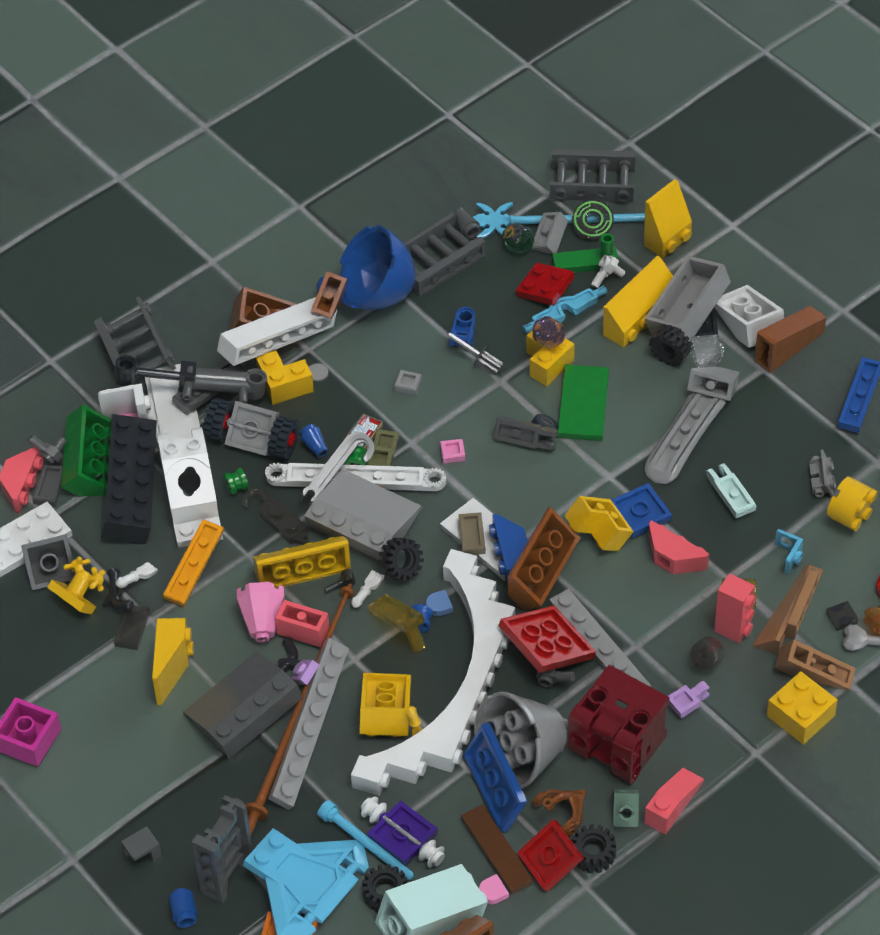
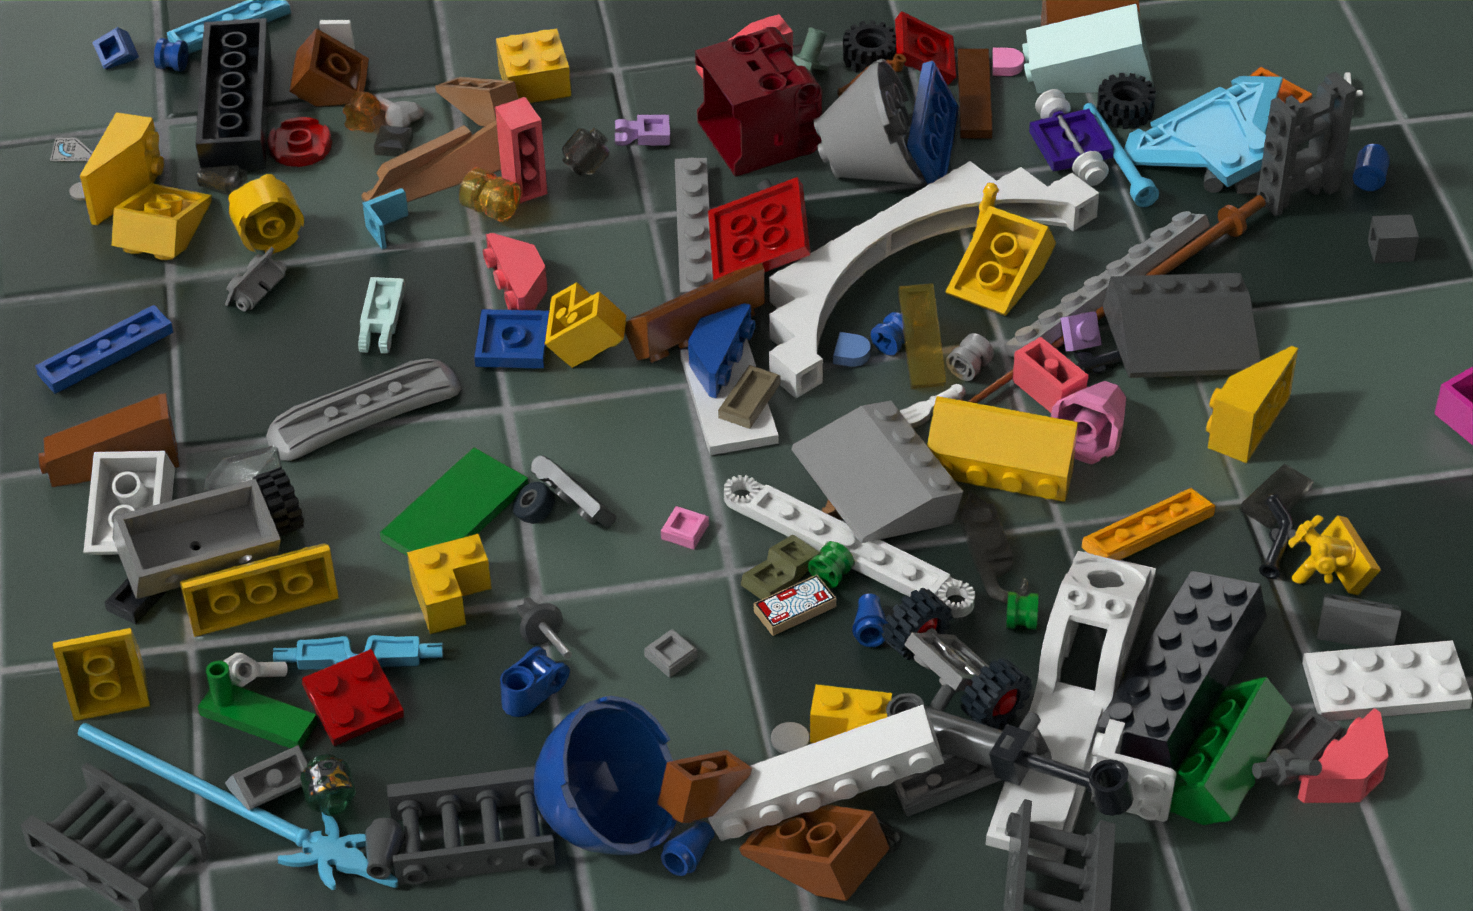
camera: 150 degrees left, 5 degrees down
white piece [116,562,158,588] -> none
light grey piece [300,432,374,507] -> none
black tyre [379,538,424,581] -> none
head [532,316,565,348] -> none
clear smoke tile [572,199,614,241] -> none
light grey slope [687,367,740,401] -> none
none -> light grey wheel [946,333,994,381]

